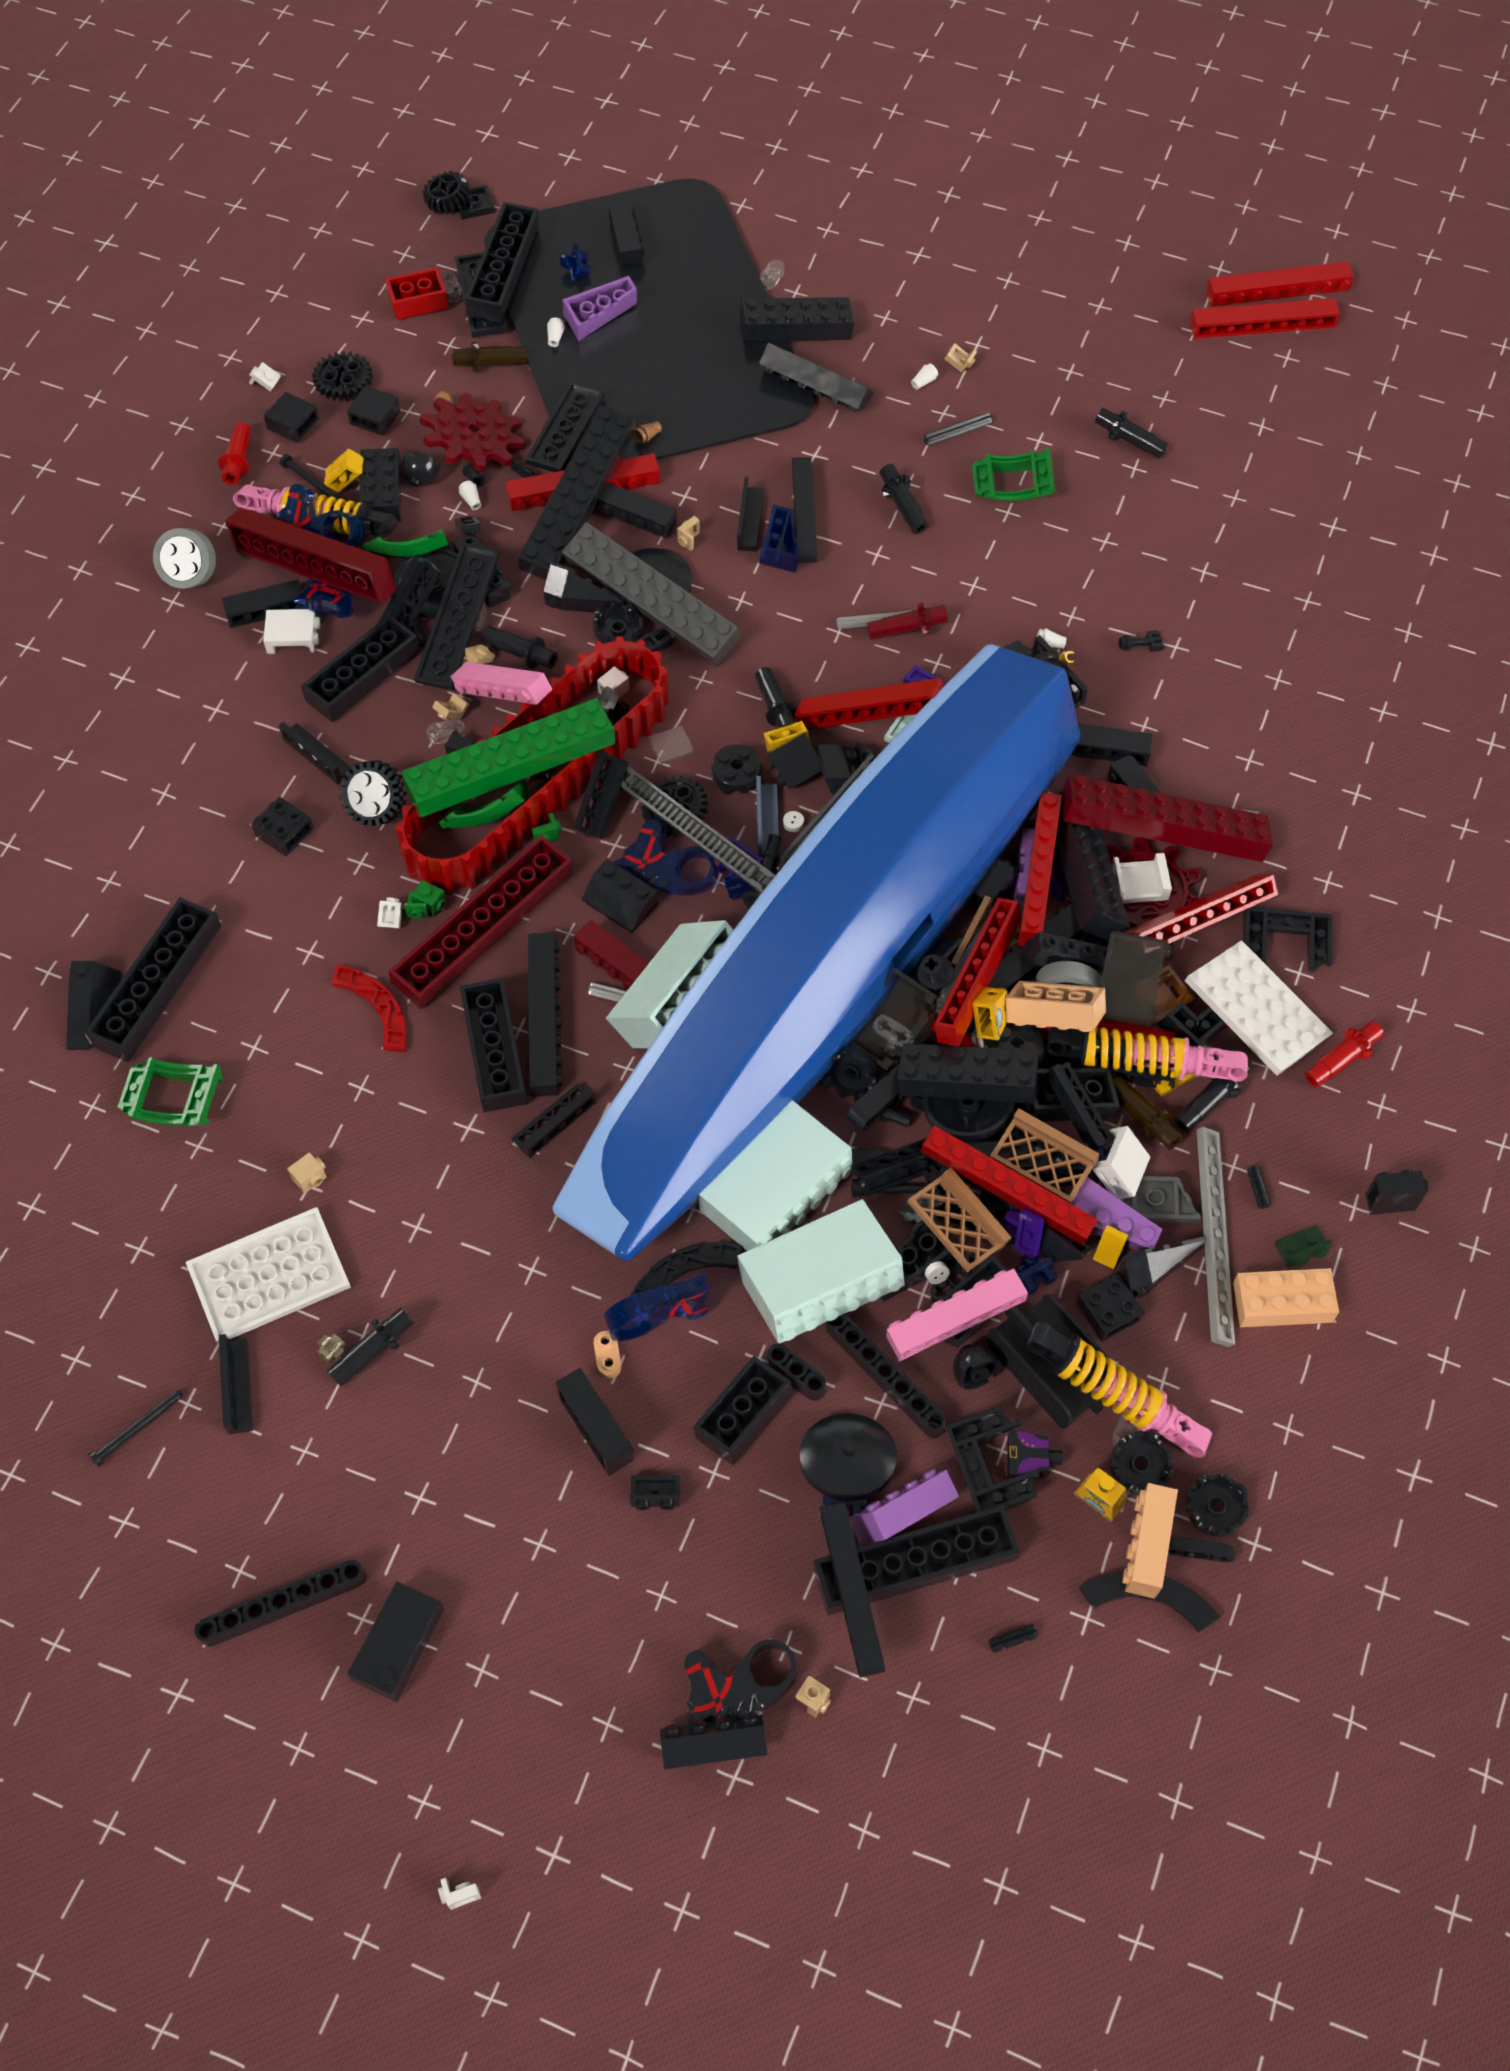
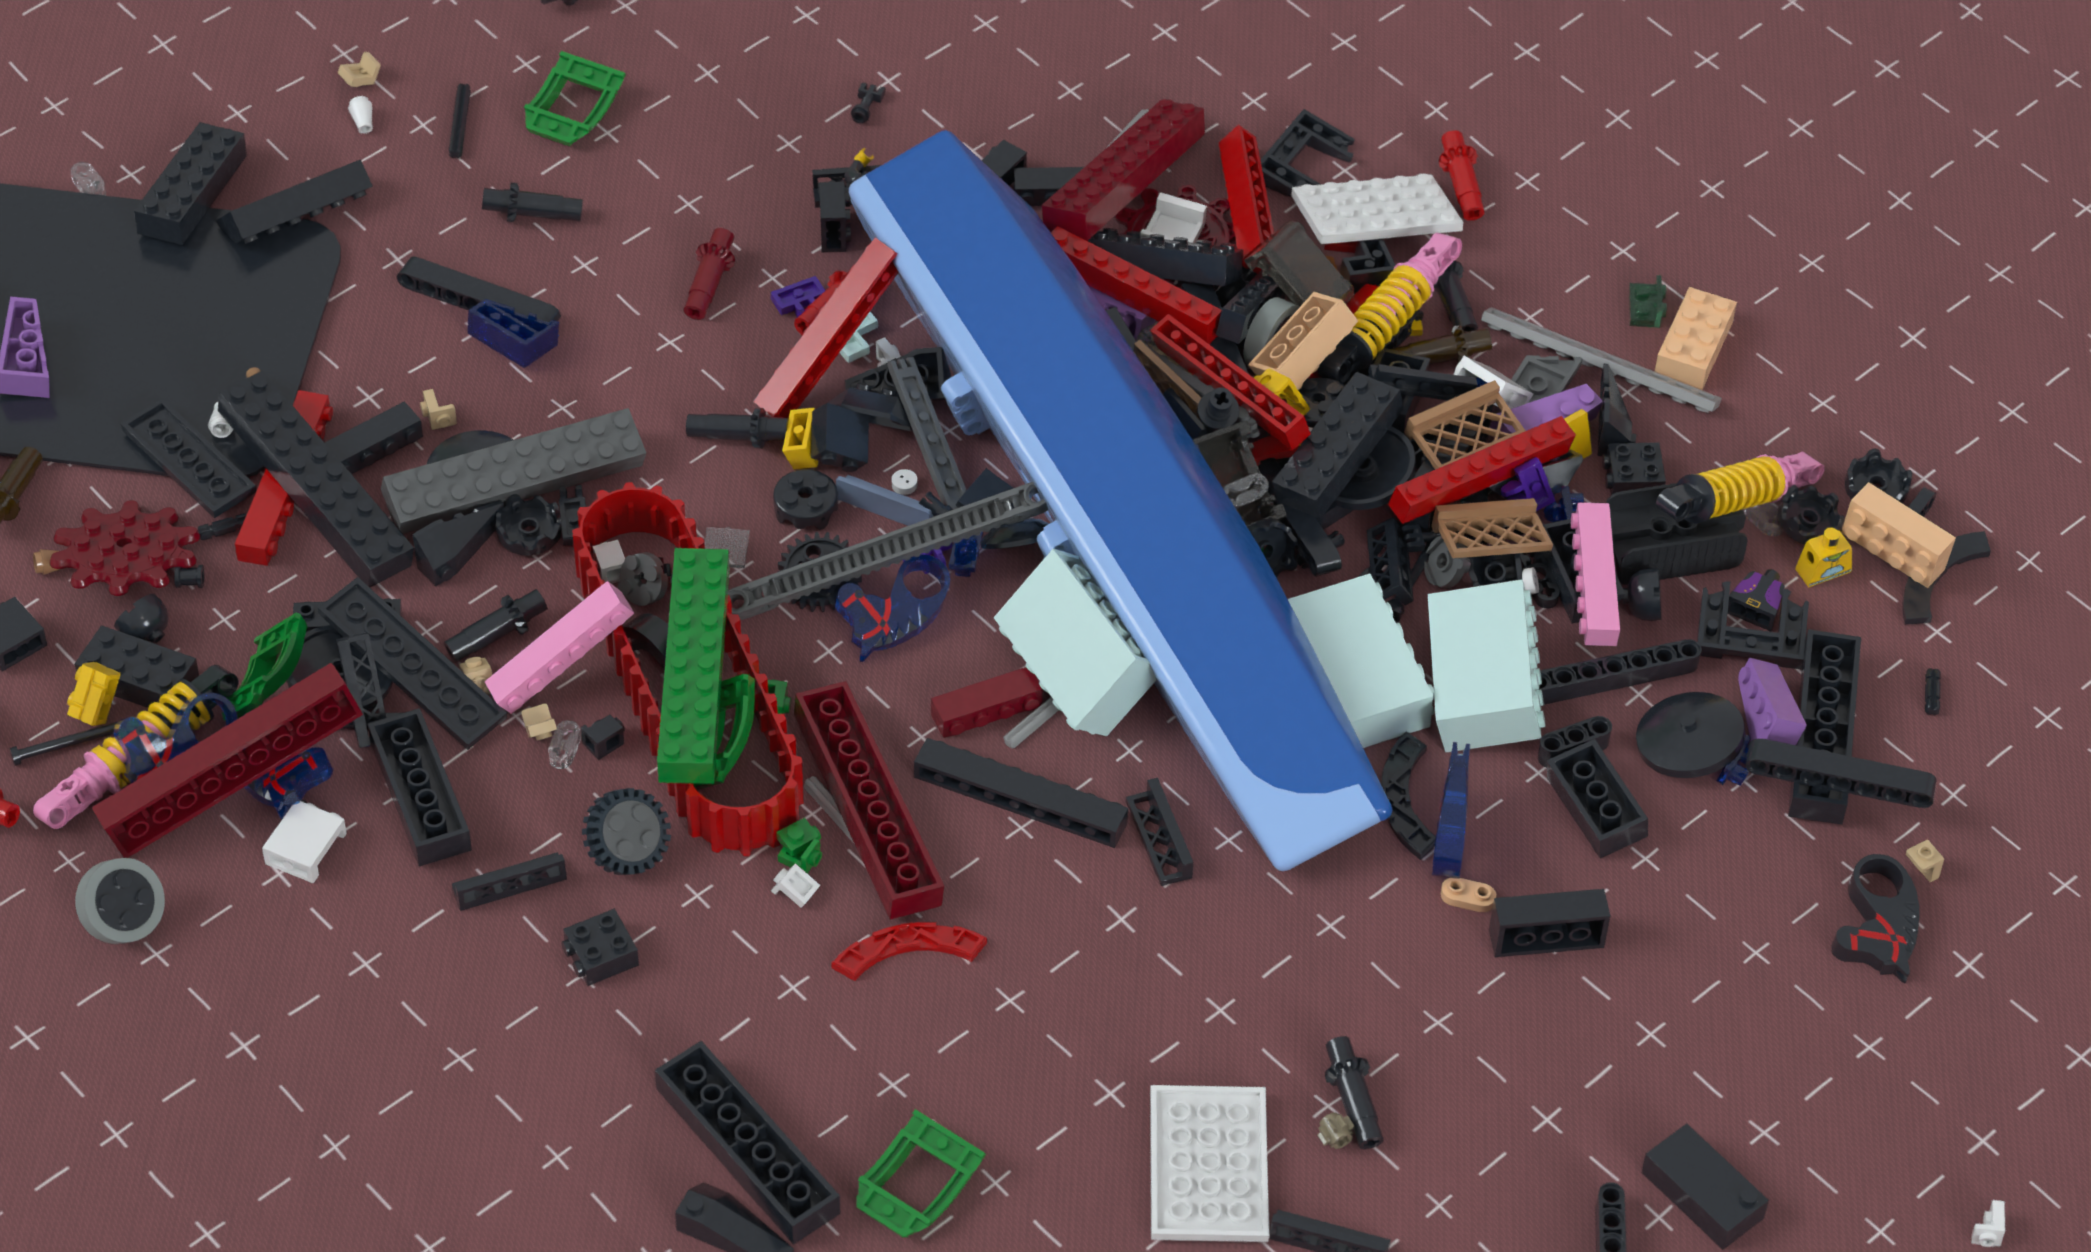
camera: 65 degrees left, 10 degrees down
black brick [222,579,307,628] -> none
tan brick [287,1153,327,1194] -> none
black plate [455,515,481,536] -> none
white cone [459,481,482,510] -> none
black brick [460,978,527,1113] -> none
white cone [547,318,565,347] -> none
black fence [573,750,629,839] -> none
black slope [582,859,658,933] -> none
black bracket [630,1475,680,1510] -> none
black brick [660,1714,767,1769] -> none
black panel [737,477,764,552] -> none
light grey axle [836,610,912,629] -> none
white cone [1037,628,1067,649] -> none
black axle [1247,1165,1271,1209] -> none
black brick [1365,1169,1428,1215] -> none

